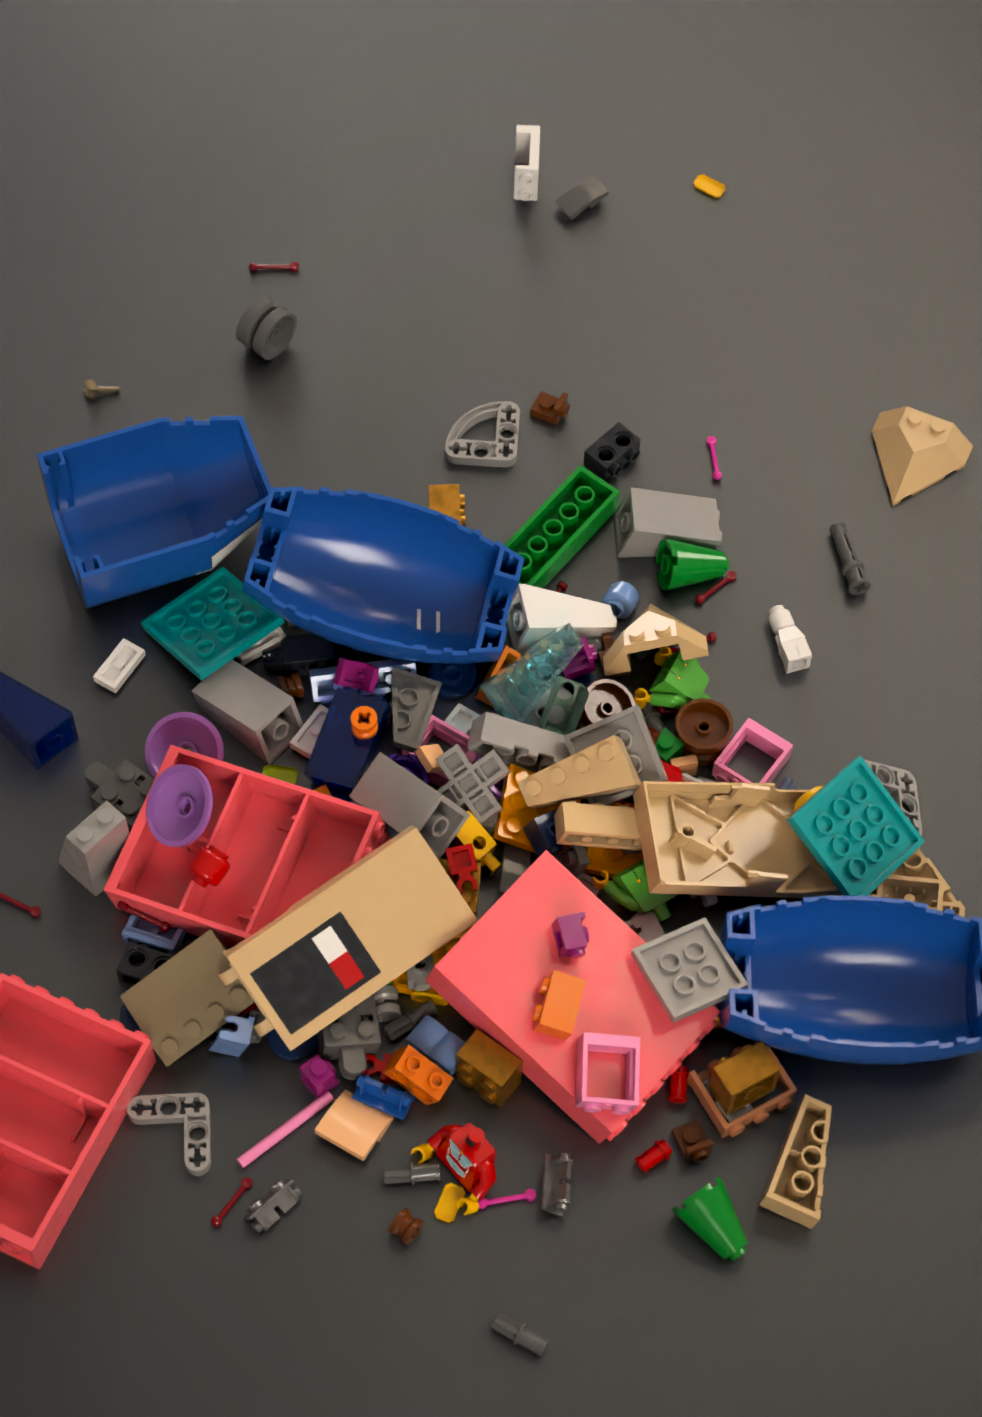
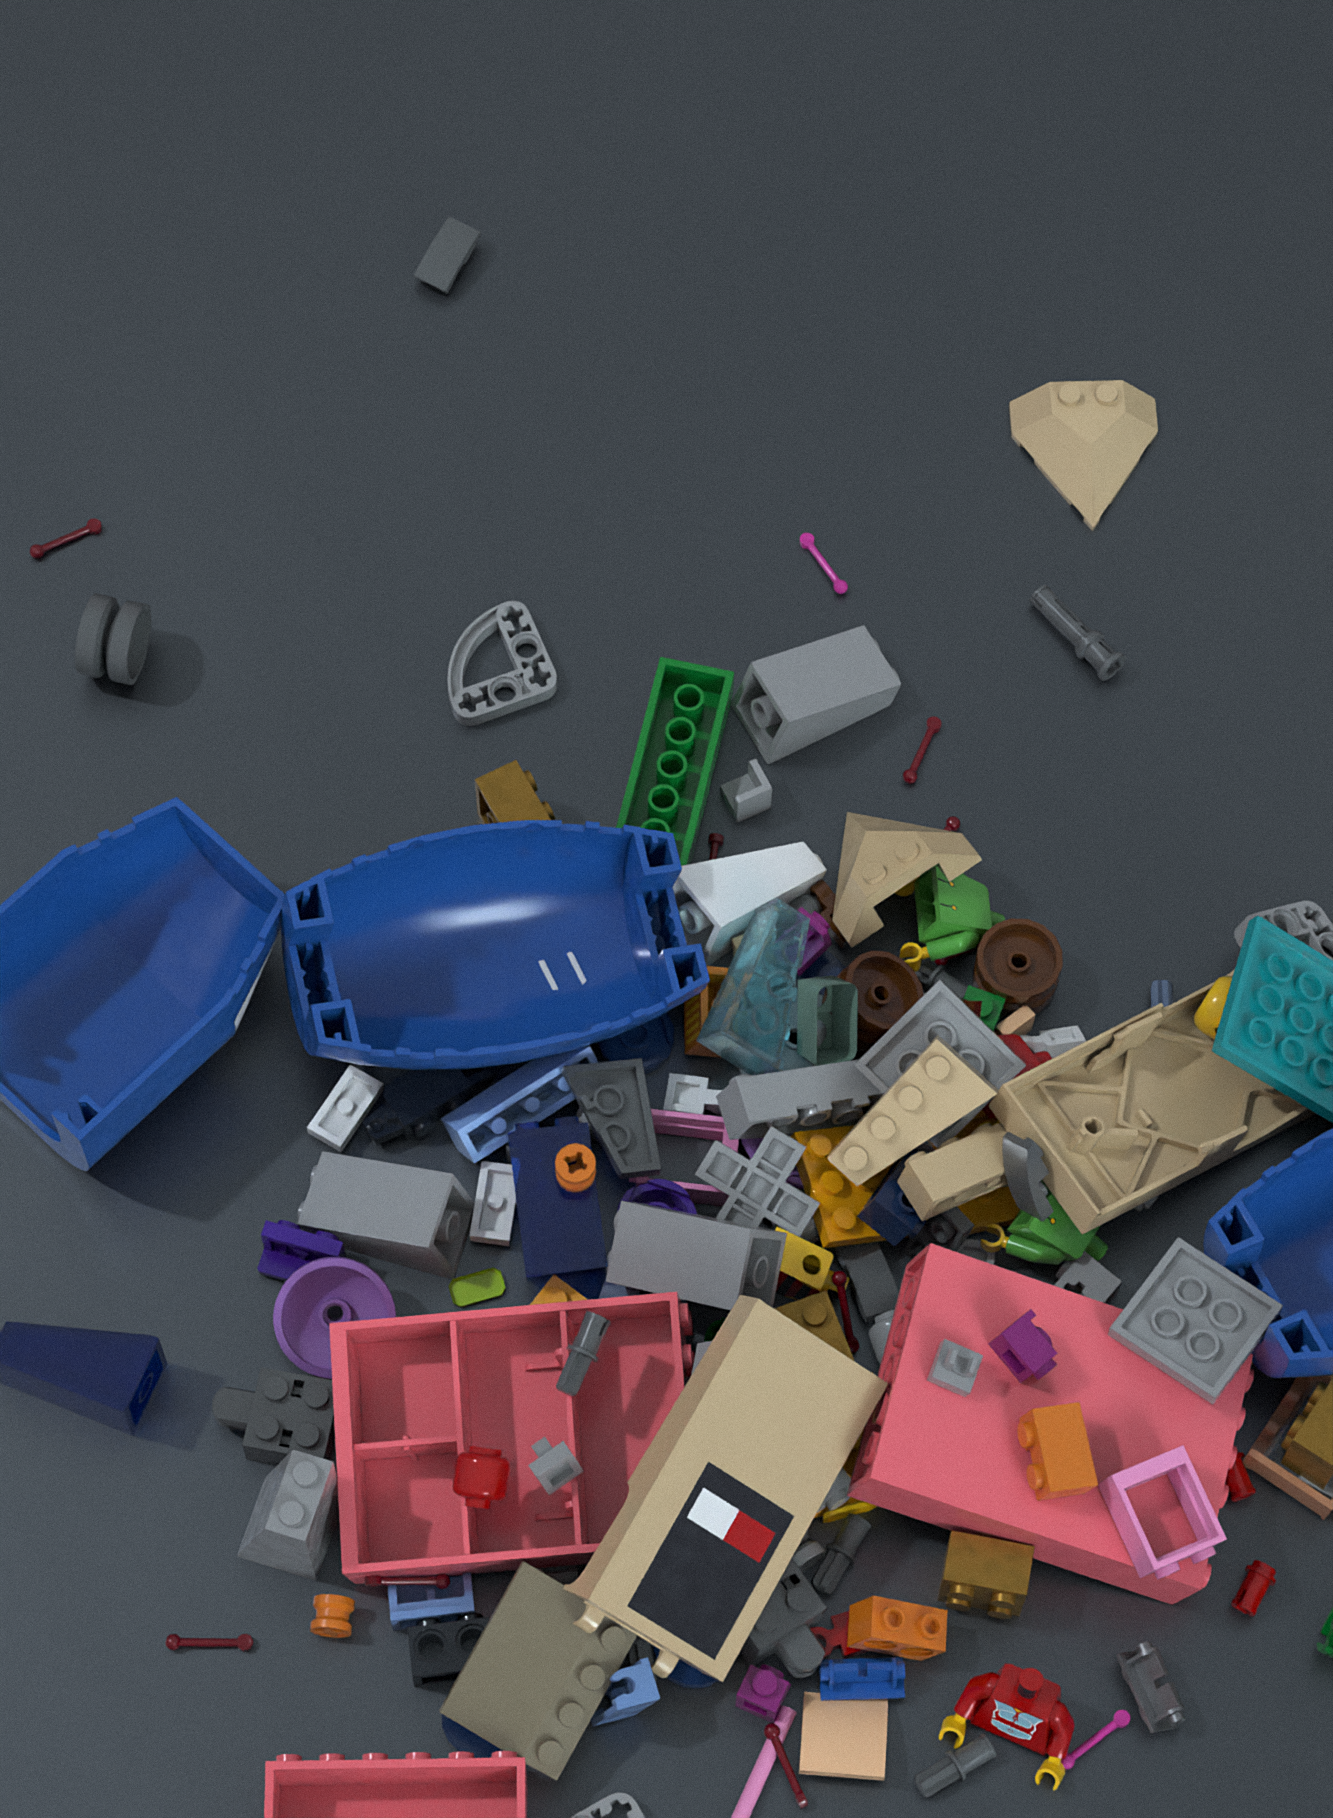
camera: 25 degrees left, 5 degrees up
white plate [93,638,146,693] -> none
teal plate [141,567,285,681] -> none
medium lavender dish [146,764,213,847] -> none
reddish brown wheel [277,672,304,698] -> none
magenta bracket [333,657,379,693] -> none
medium blue brick [405,1015,466,1077] -> none
light nougat tile [415,744,444,773] -> none
yellow piece [434,1183,465,1223] -> none
red plate [445,843,478,894] -> none
white panel [514,125,540,201] -> none
reddish brown bracket [530,391,570,425] -> none
black brick [583,422,641,482] -> none
medium blue head [602,581,640,619] -> none
green cone [656,539,729,590] -> none
reddish brown bracket [671,1120,713,1163] -> none
yellow piece [693,174,726,198] -> none
bright pink window [712,718,793,783] -> none
white piece [768,605,812,674] -> none
none -> dark purple bracket [257,1220,346,1281]
none -> orange wheel [310,1594,355,1638]
none -> light grey tile [528,1437,584,1495]
none -> dark grey axle [556,1311,611,1396]
none -> light grey panel [720,758,772,823]
none -> dark red hinge [764,1723,808,1809]
none -> dark red hinge [831,1271,859,1353]
none -> light grey tile [927,1339,983,1397]
none -> dark grey slope [1002,1131,1054,1222]

